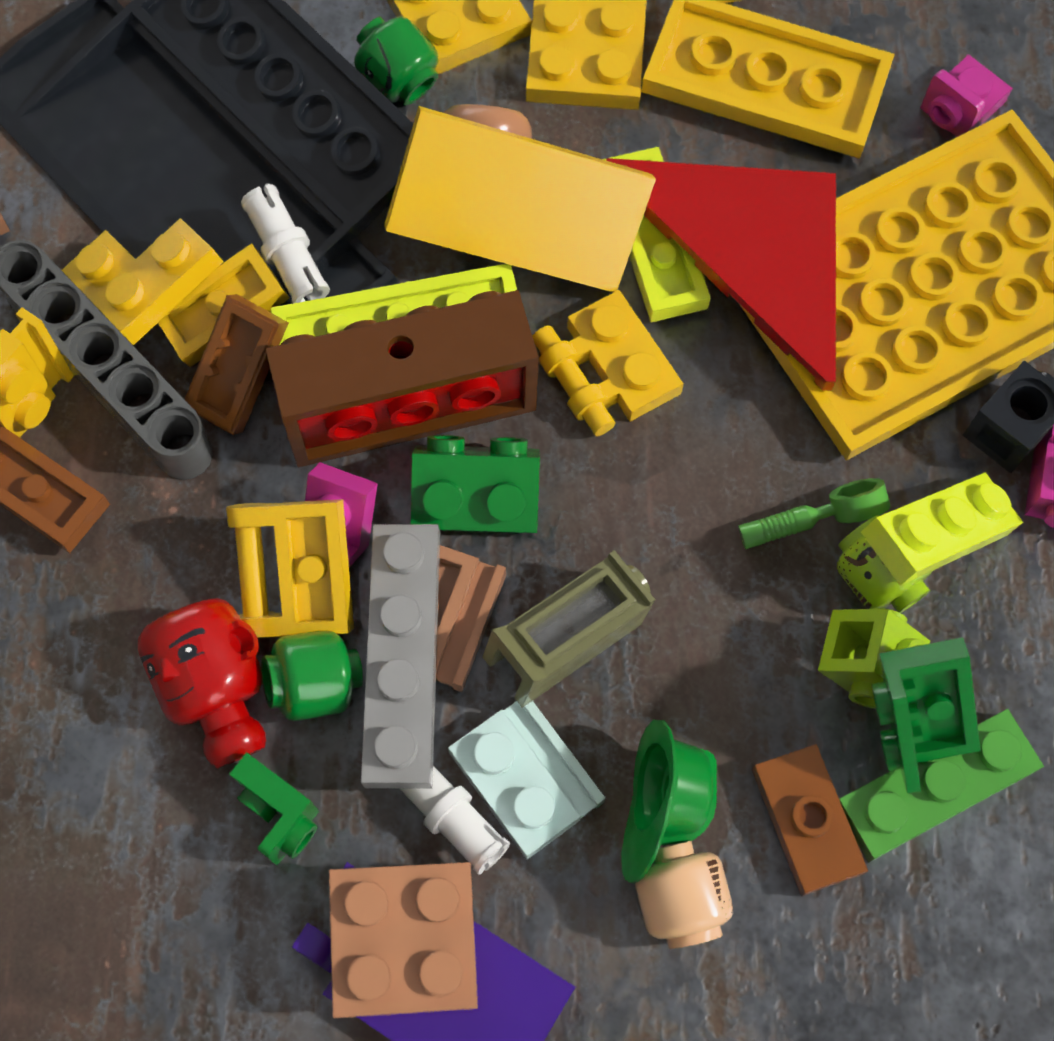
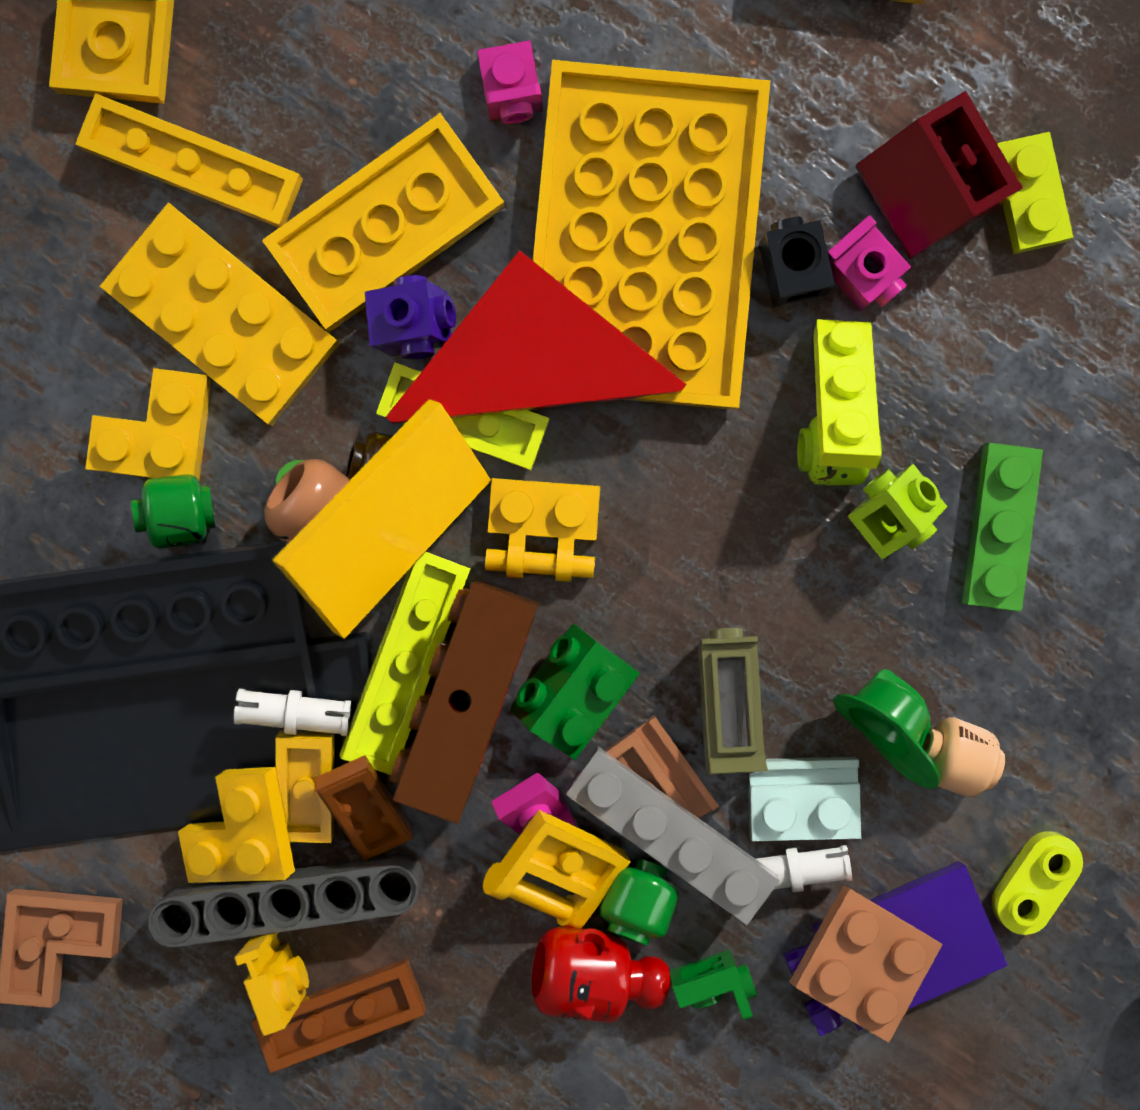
camera: 50 degrees left, 20 degrees up
bright green piece [738,478,891,549] -> none
dark orange plate [752,744,868,897] -> none
green bracket [871,637,981,794] -> none
none -> dark purple brick [365,275,456,360]

